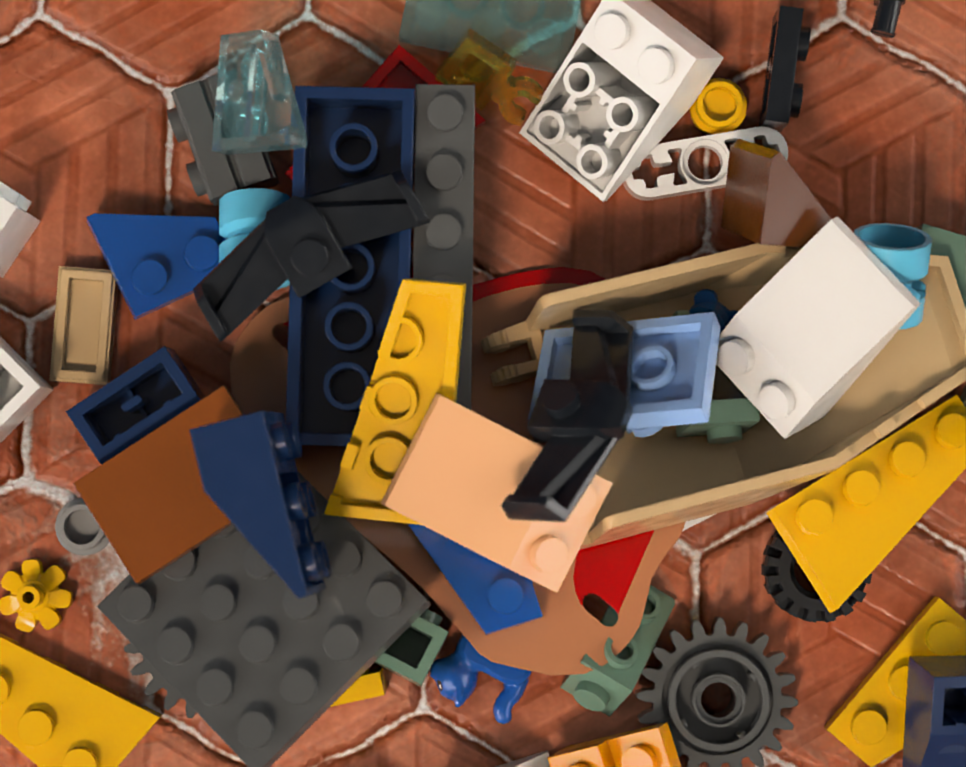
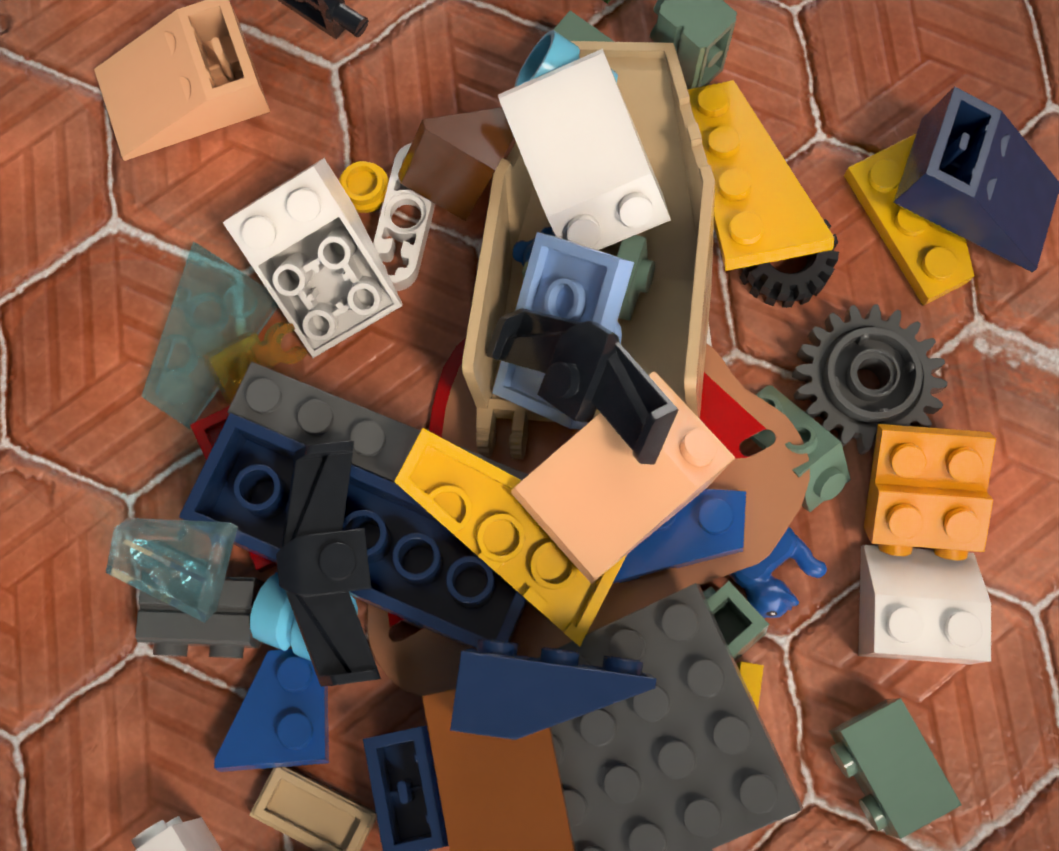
camera: 65 degrees left, 10 degrees down
black plate [759,6,811,132] -> none

